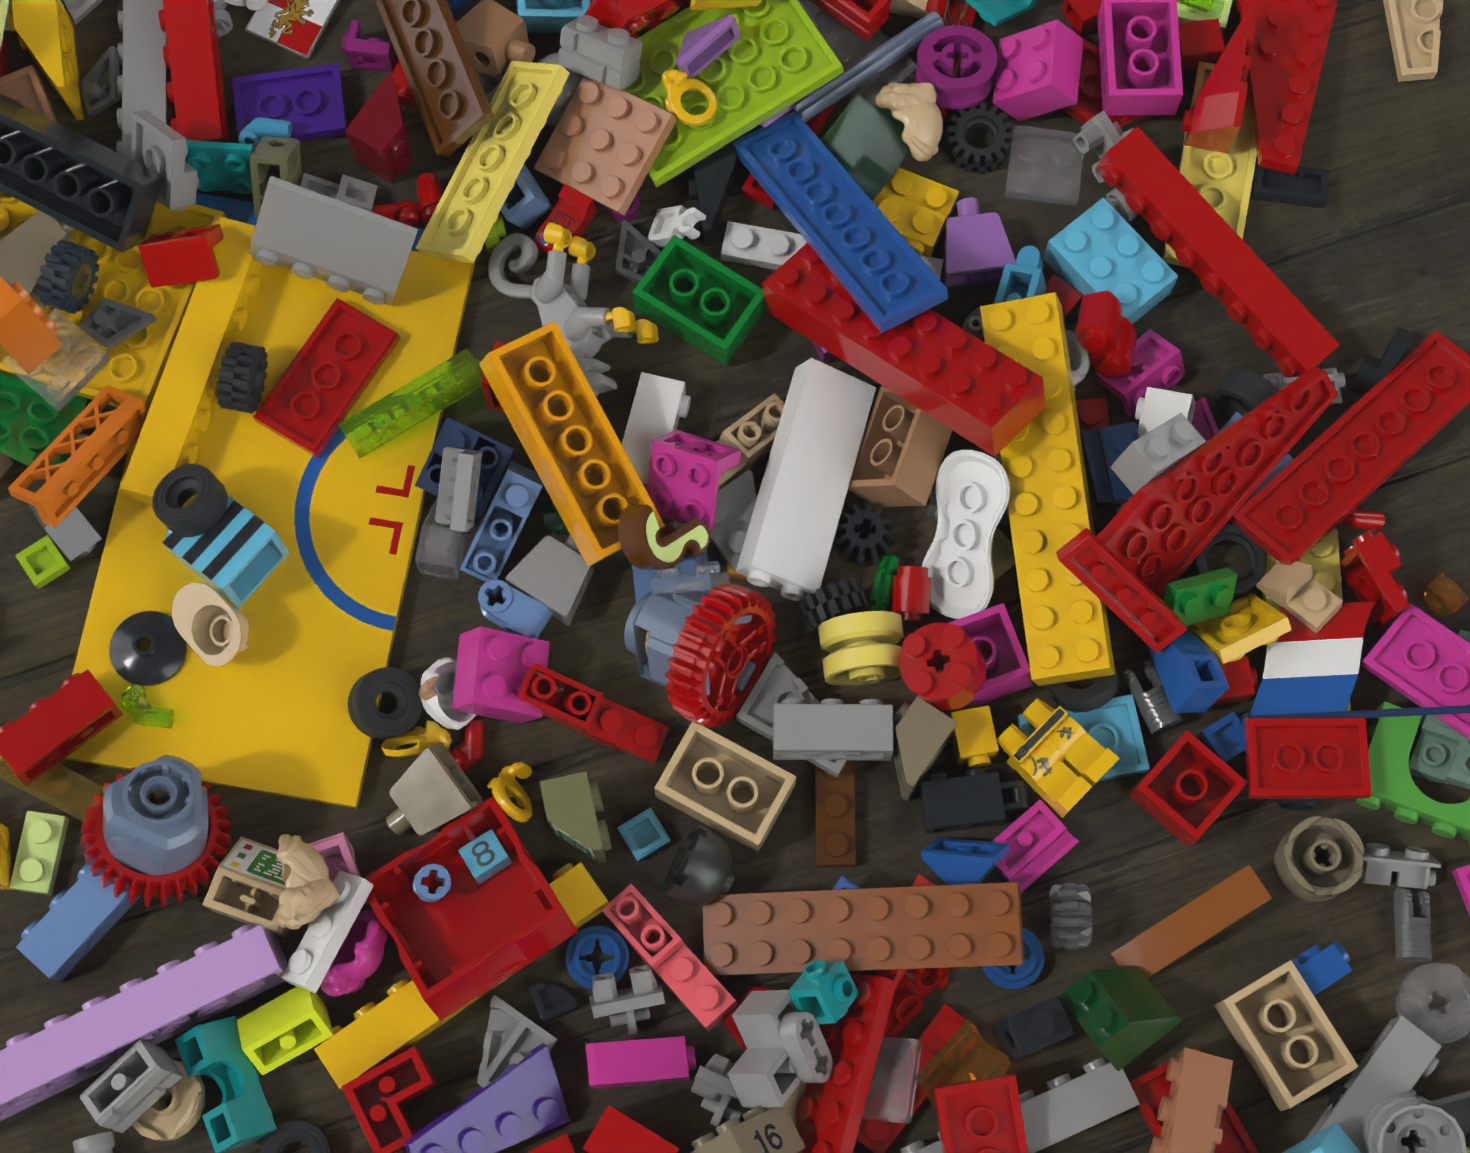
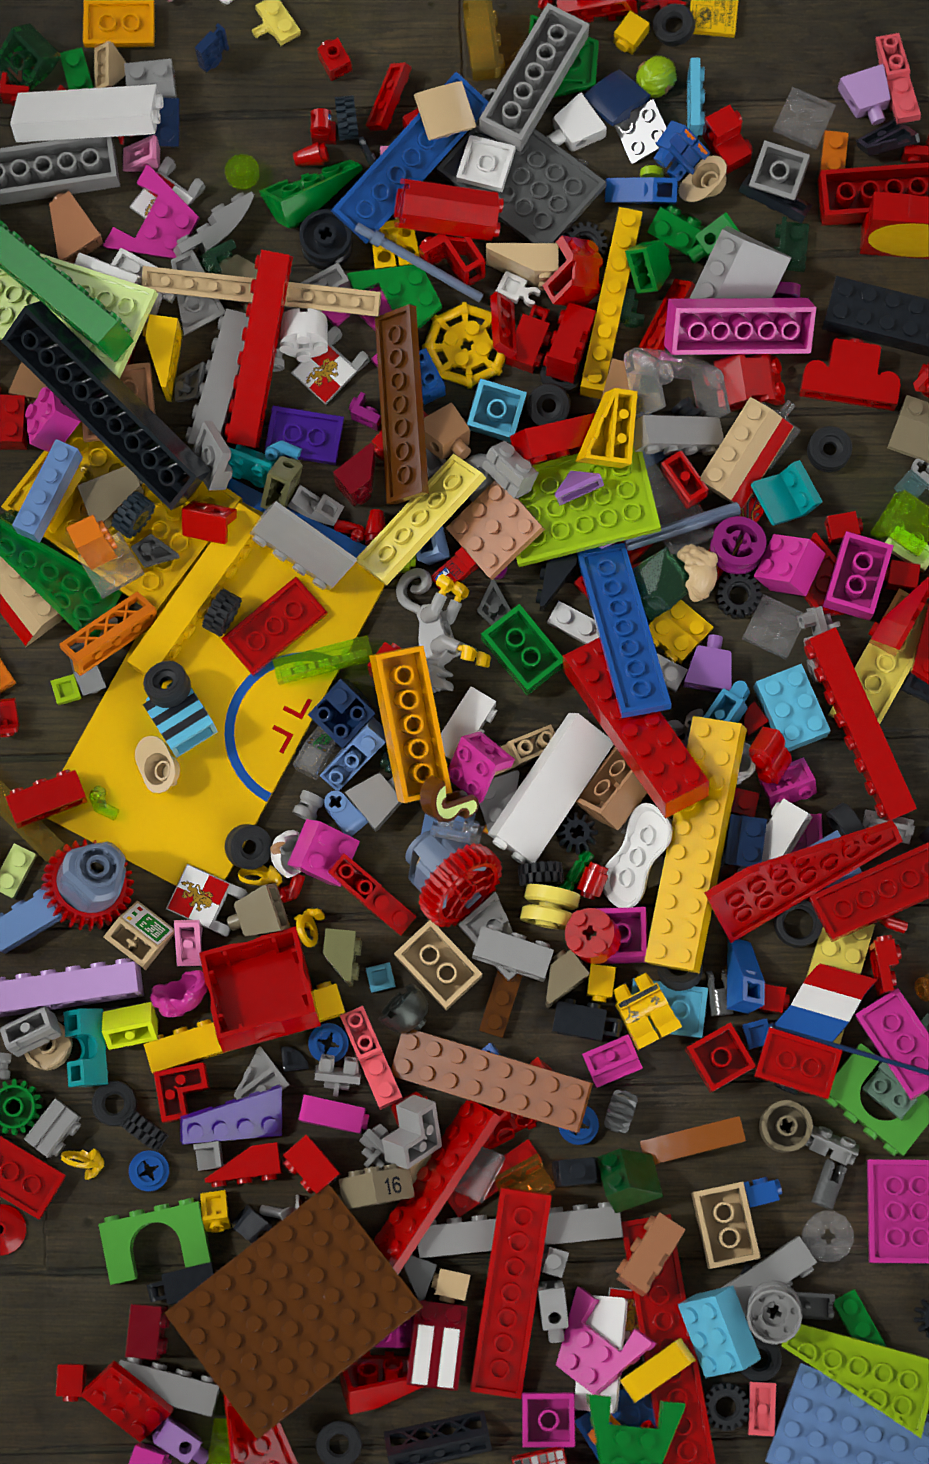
camera: 20 degrees right, 5 degrees up
black dish [109,611,187,686] -> none
tan hair [276,834,339,930] -> none
white plate [281,871,374,993] -> none
medium blue bush [412,864,451,903] -> none
light grey bracket [435,447,483,532] -> none
medium azure tile [458,829,512,884] -> none
white plate [647,205,706,248] -> none
yellow piece [662,69,717,127] -> none
light grey beam [780,1012,833,1083] -> none
teal brick [787,960,859,1024] -> none
blue slope [921,837,1010,885] -> none
red plate [1056,527,1188,653] -> none
light grey brick [1110,413,1206,495] -> none
green bracket [1163,567,1238,626] -> none
yellow plate [1186,593,1291,664] -> none
tan slope [1256,561,1343,634] -> none
none -> flag [166,864,248,937]
none -> light grey wheel [292,790,324,820]

